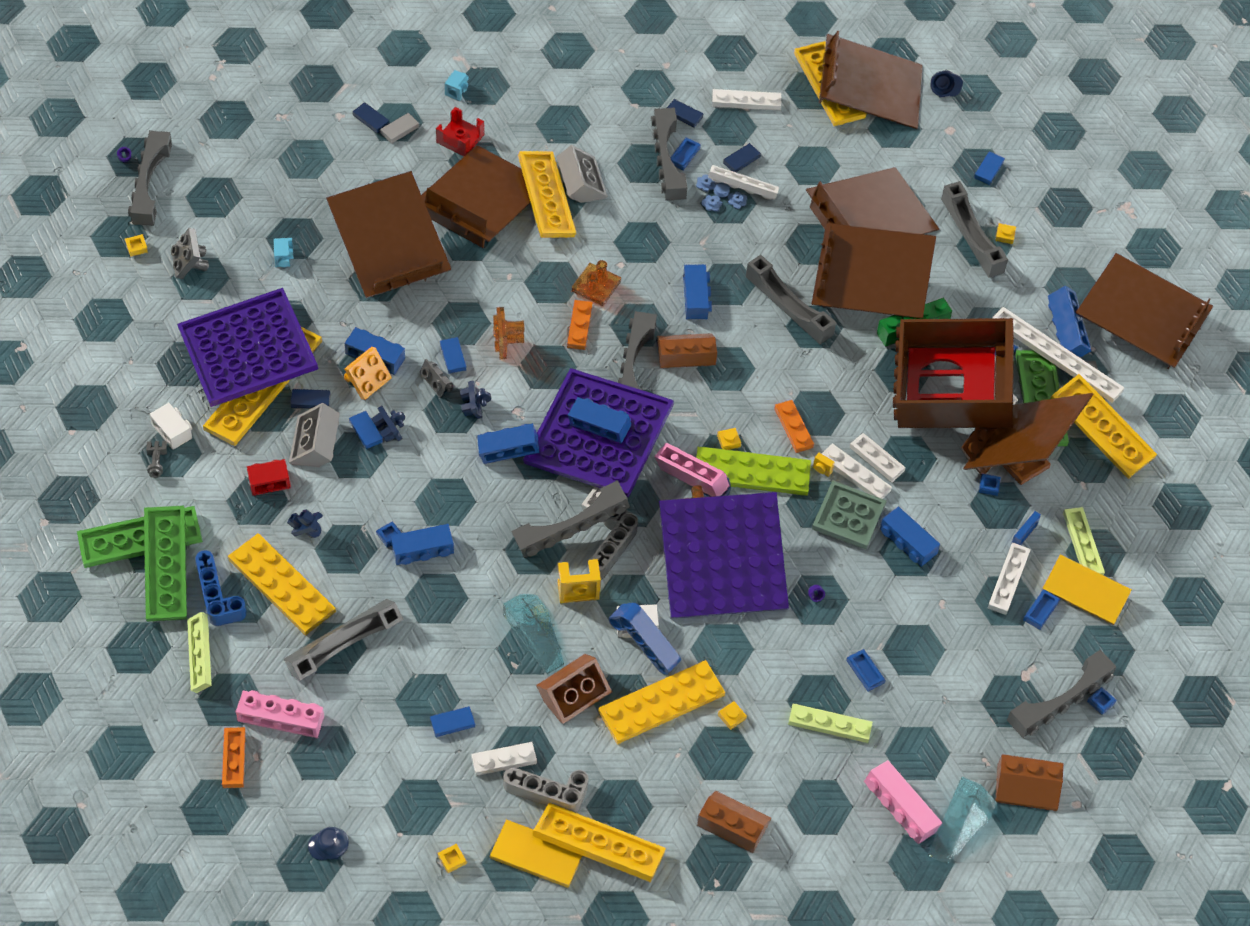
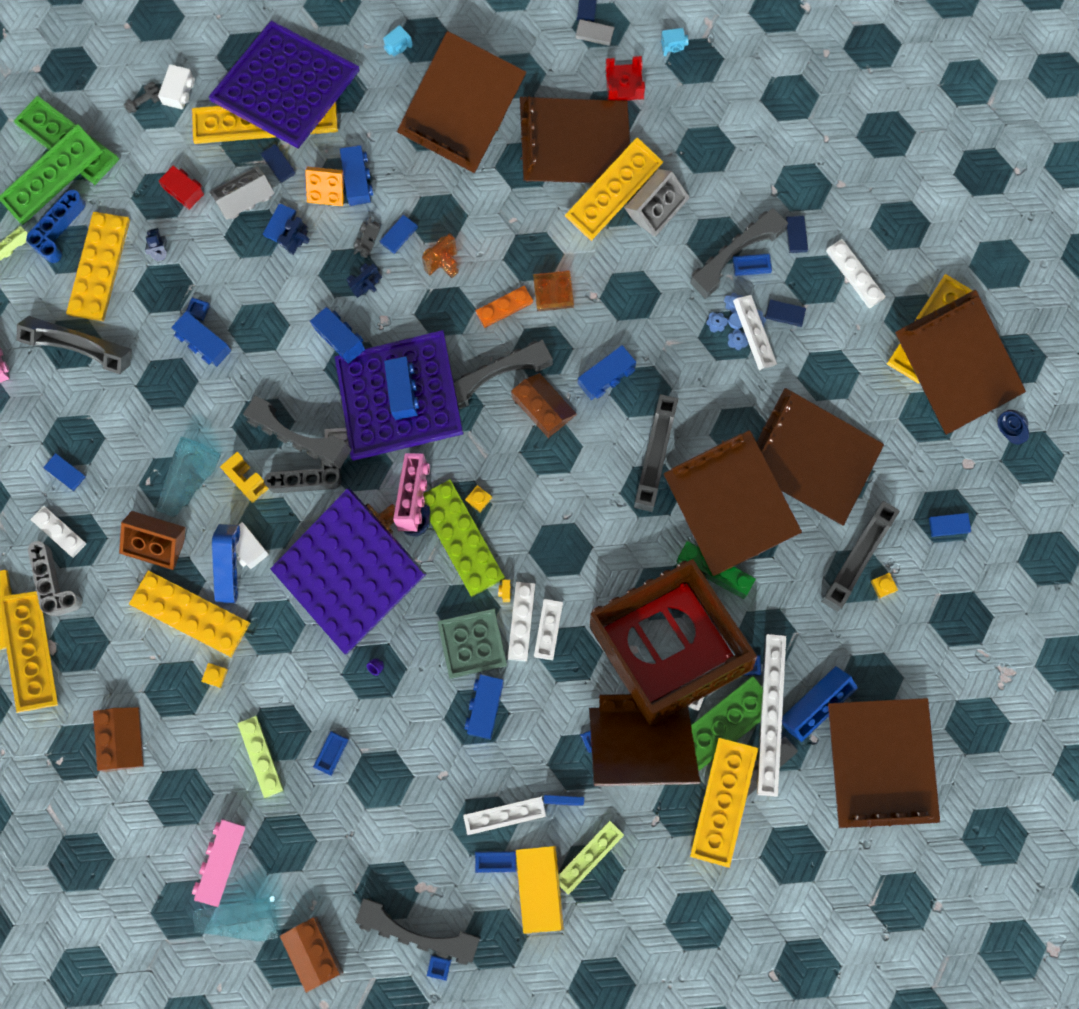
camera: 60 degrees right, 20 degrees up
orange plate [774,400,814,453] -> none

